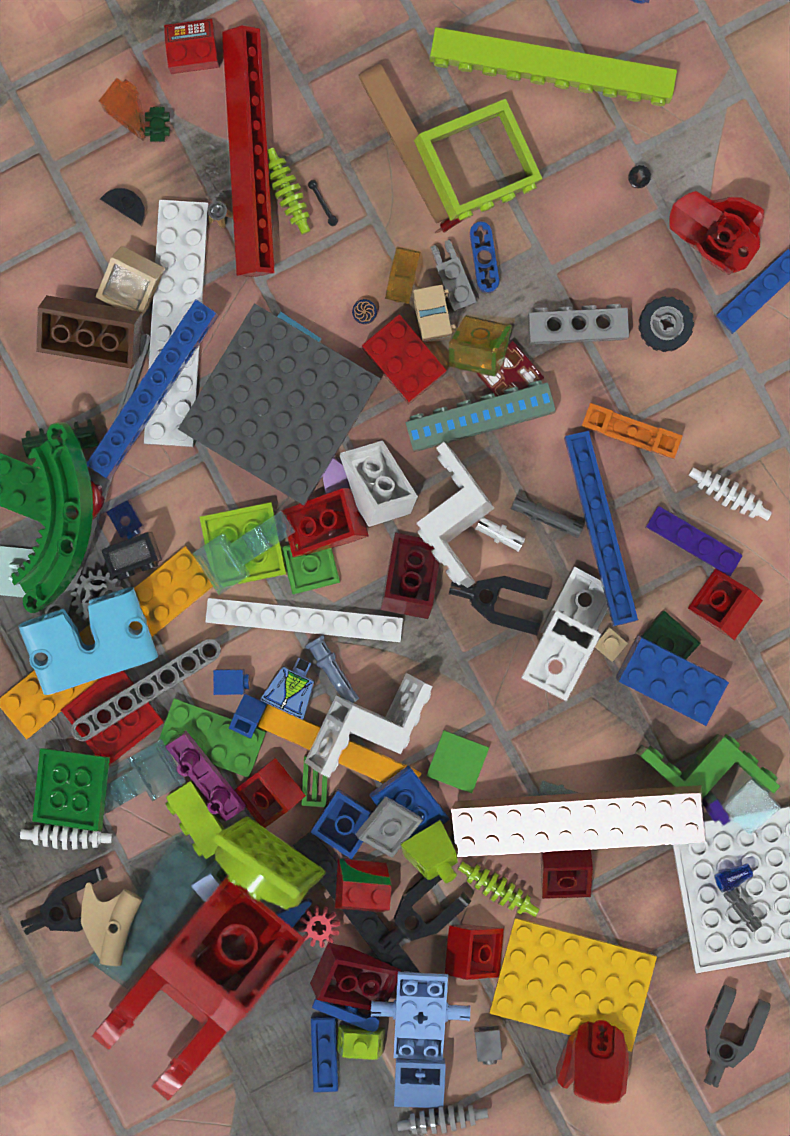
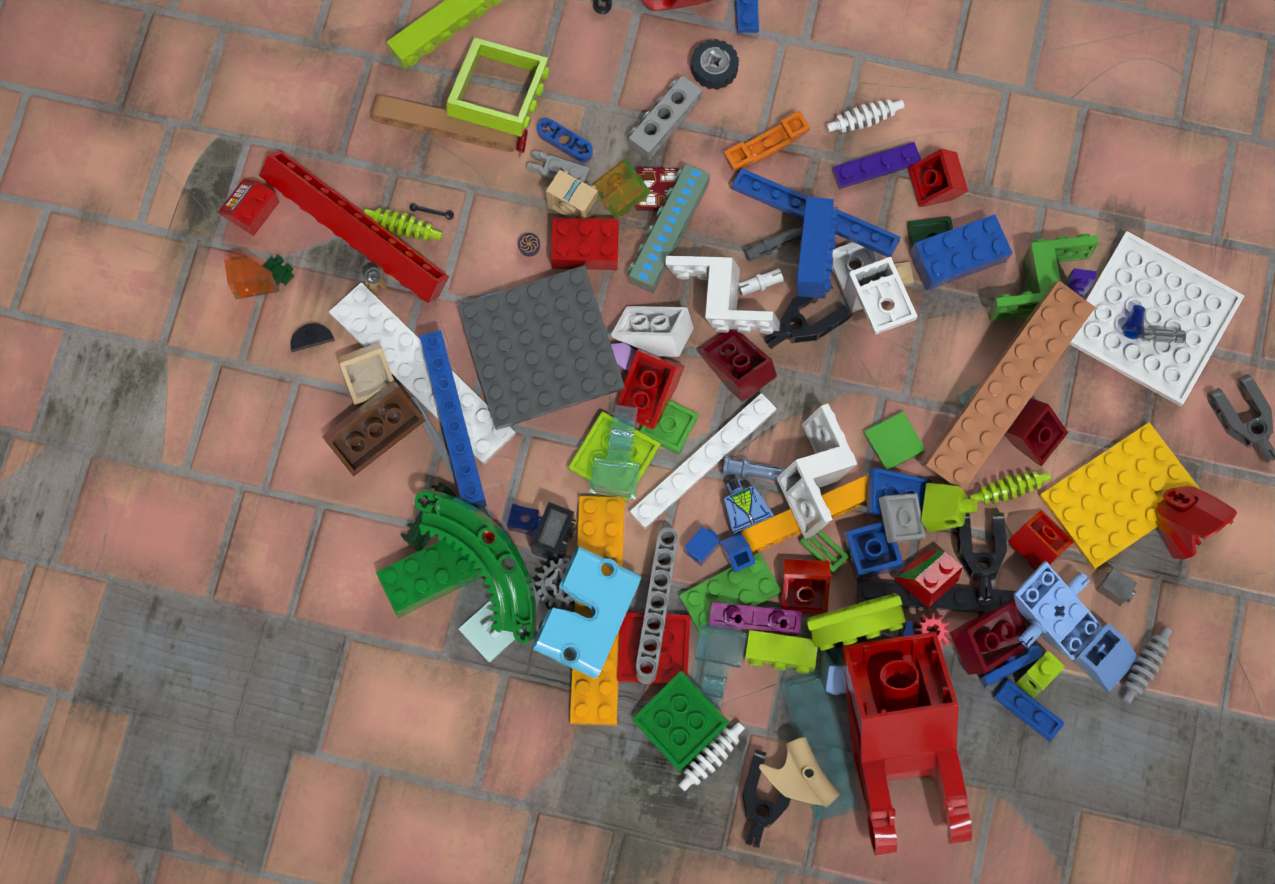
camera: 50 degrees left, 15 degrees down
clear yellow slope [385,247,420,304] -> none
clear light blue piece [722,777,781,835] -> none
none -> blue brick [797,197,838,299]

